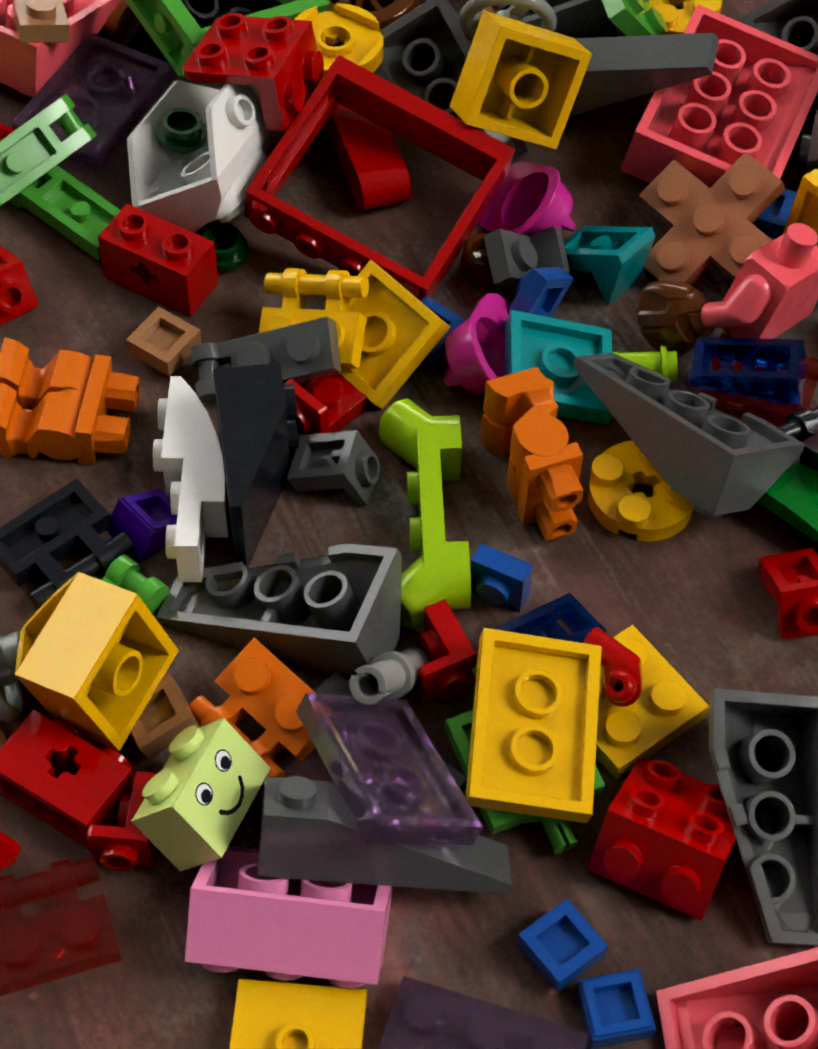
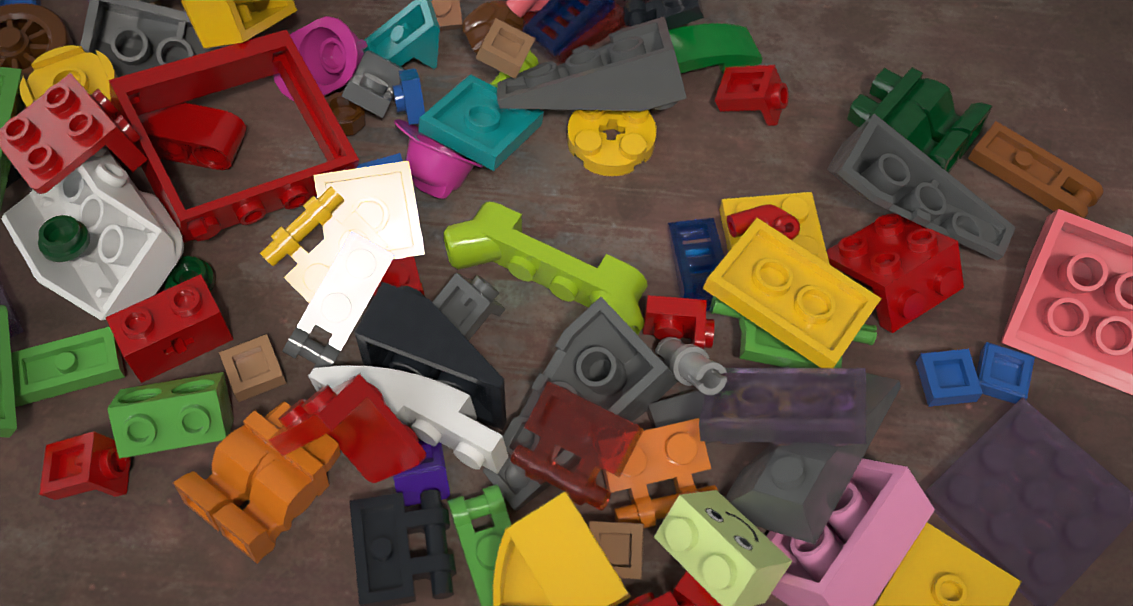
camera: 60 degrees left, 5 degrees up
blue plate [470,543,533,613] -> none
orange hips [480,367,584,541] -> none
none -> bright green brick [107,372,234,458]
none -> red bracket [269,373,426,483]
none -> medium nougat plate [476,18,535,79]
none -> clear red plate [511,381,644,511]

